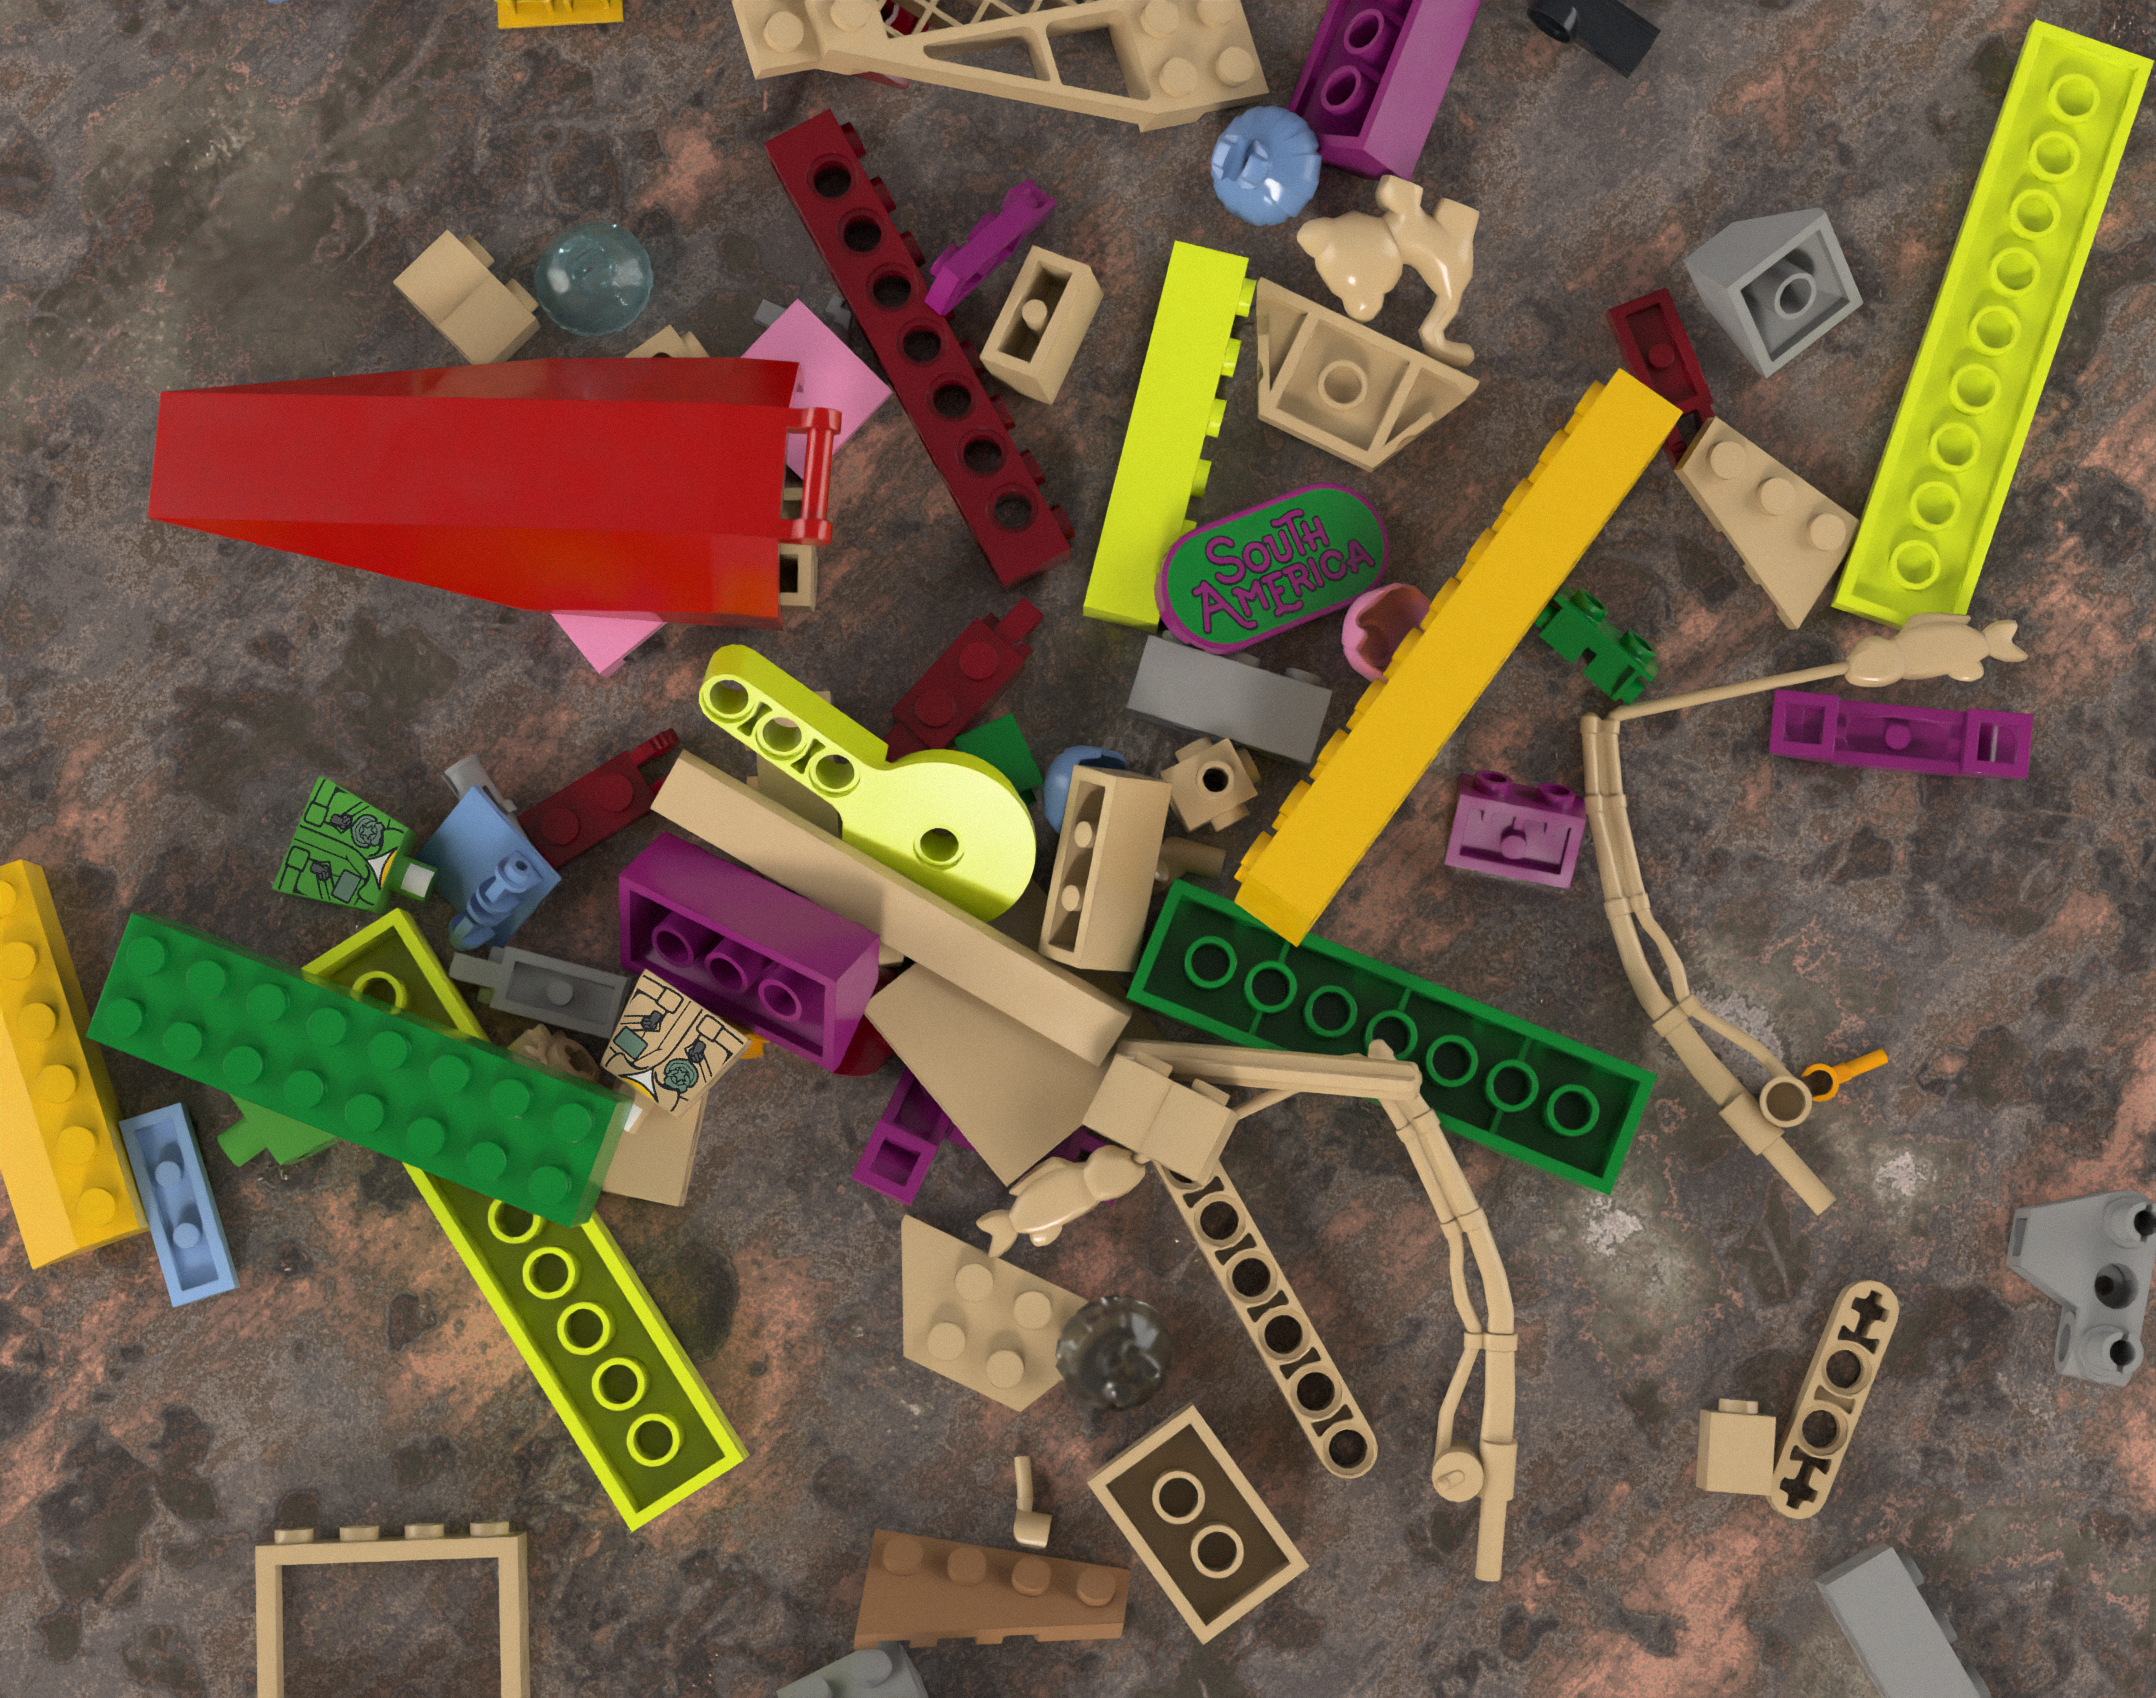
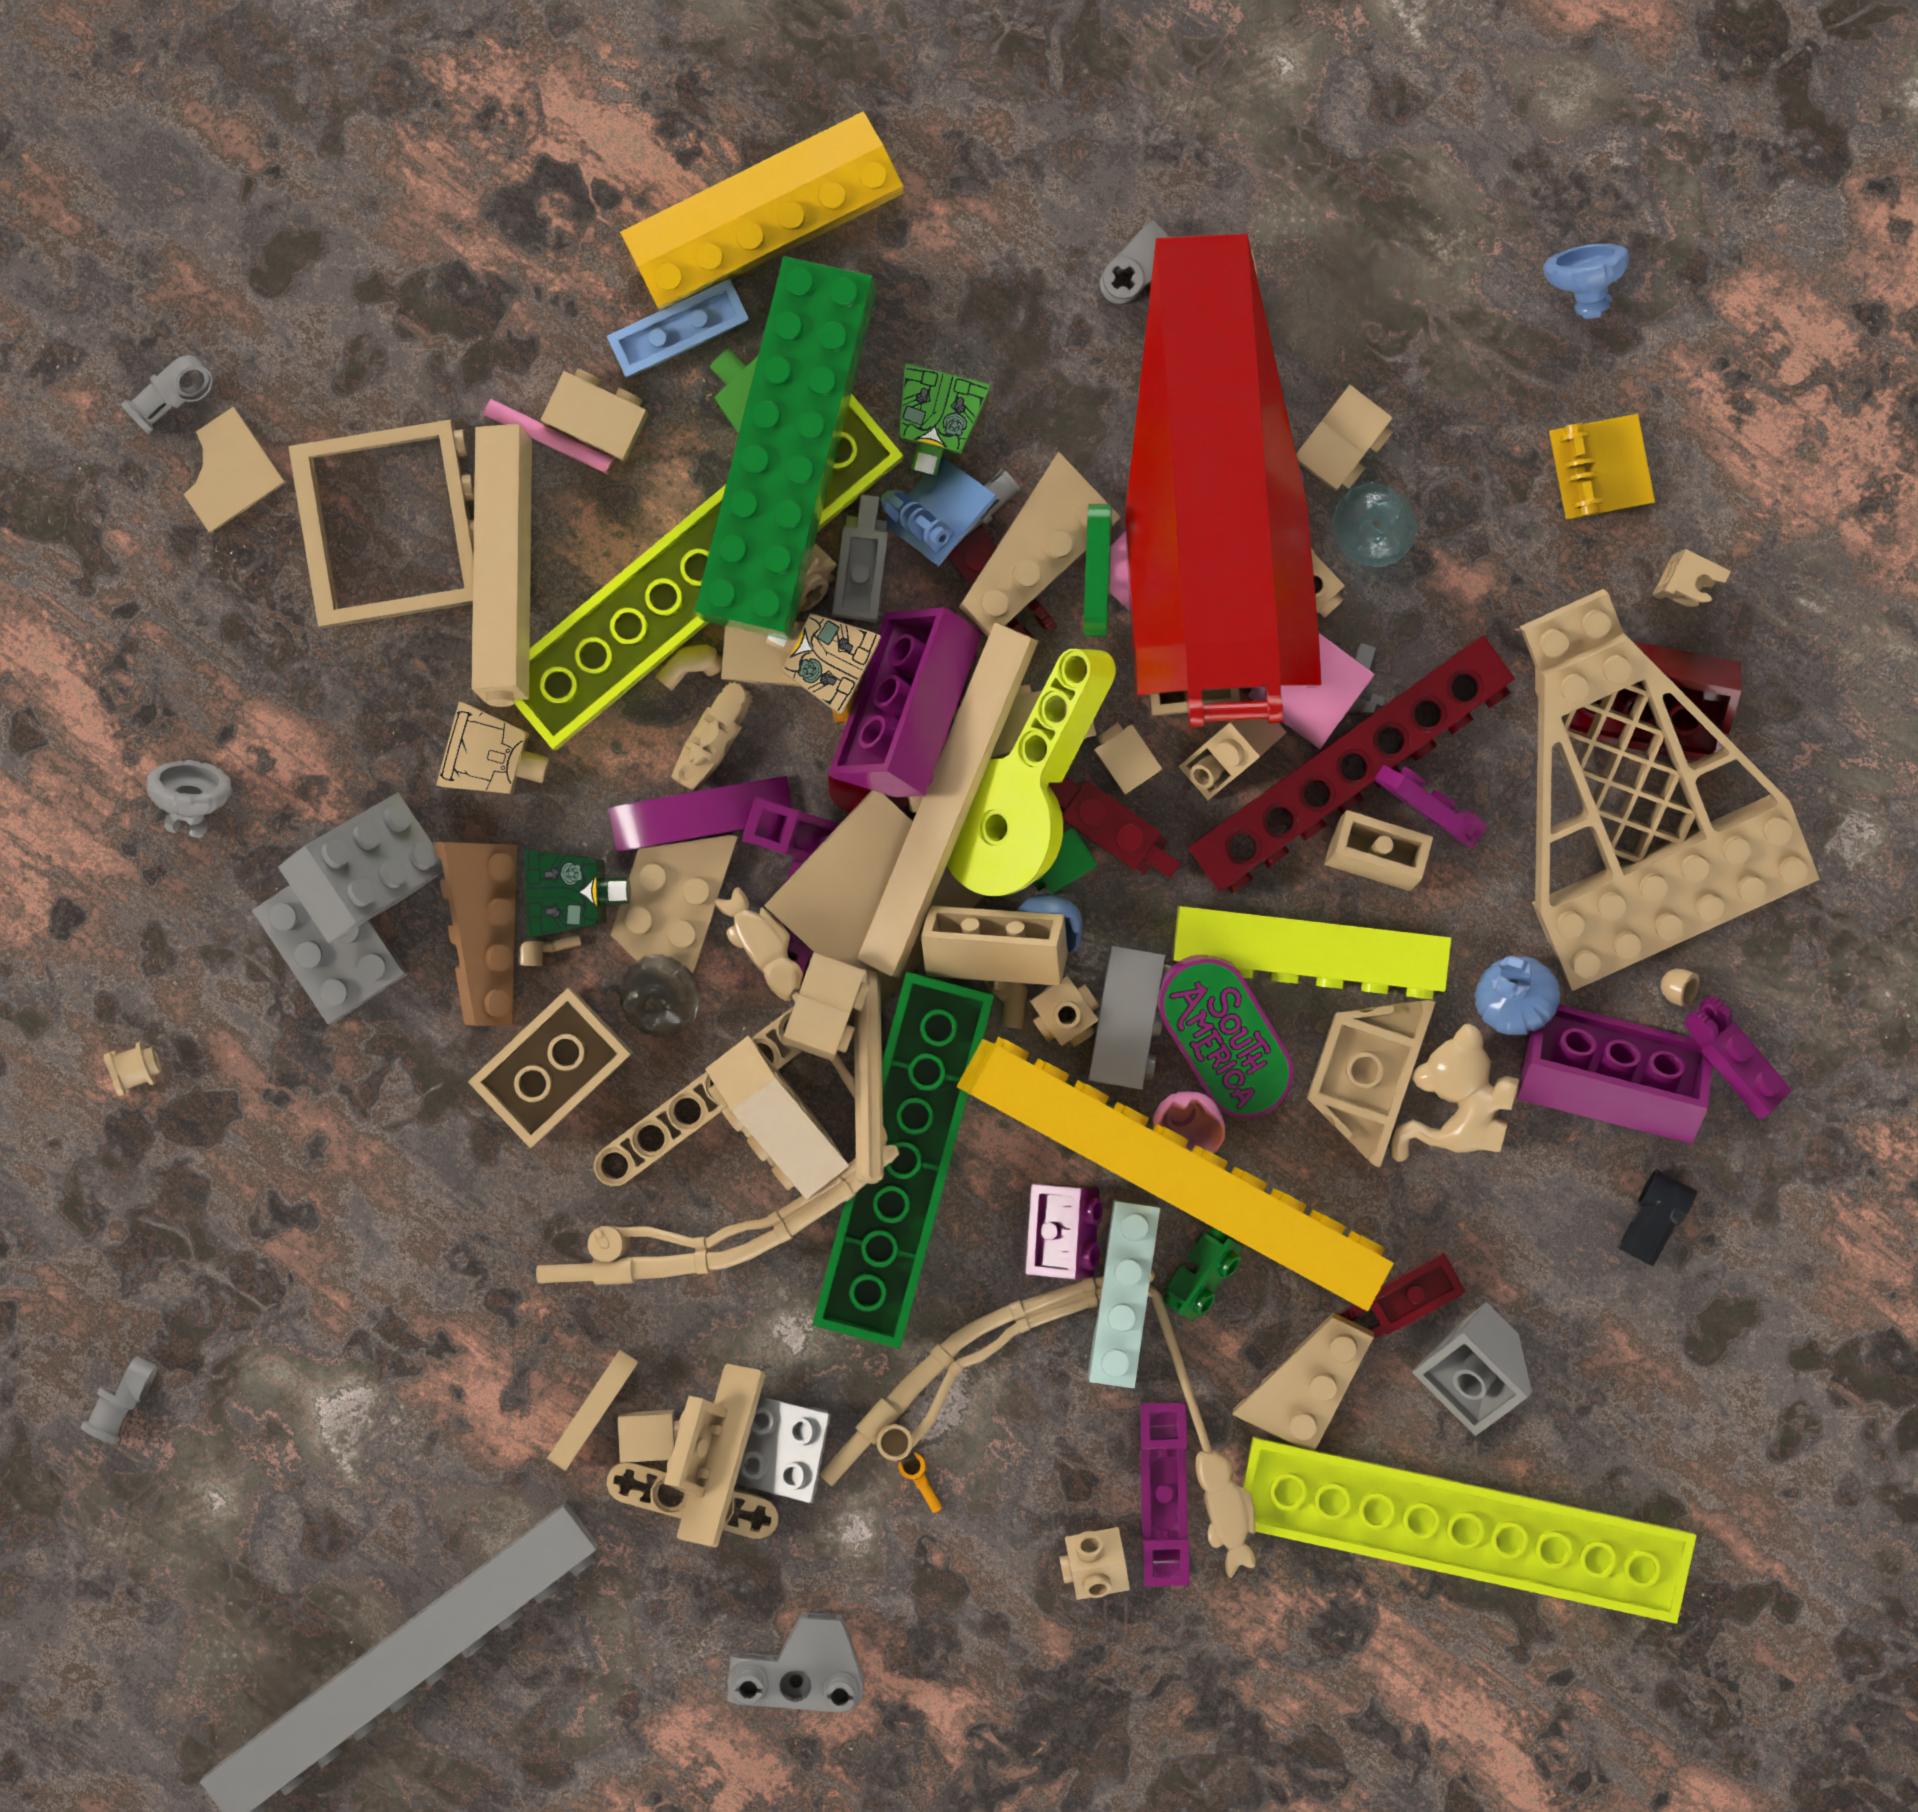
camera: 85 degrees right, 5 degrees up
none -> tan torso [436,702,550,794]
none -> tan brick [472,424,532,707]
none -> bright pink bar [484,399,614,474]
none -> dark green torso [524,850,631,937]
none -> tan brick [540,369,649,463]
none -> tan beam [547,1350,638,1471]
none -> magenta slope [608,776,793,852]
none -> tan arm [655,644,723,691]
none -> tan bracket [664,1364,765,1548]
none -> tan hinge [671,682,753,791]
none -> tan brick [705,1035,849,1200]
none -> light grey hinge [736,1396,831,1503]
none -> tan wing [959,452,1121,637]
none -> tan brick [1059,1527,1130,1600]
none -> green beam [1083,504,1112,637]
none -> light aqua arch [1088,1198,1160,1388]
none -> tan brick [1093,723,1162,796]
none -> light grey piece [1100,220,1169,305]
none -> tan slope [1178,698,1286,800]

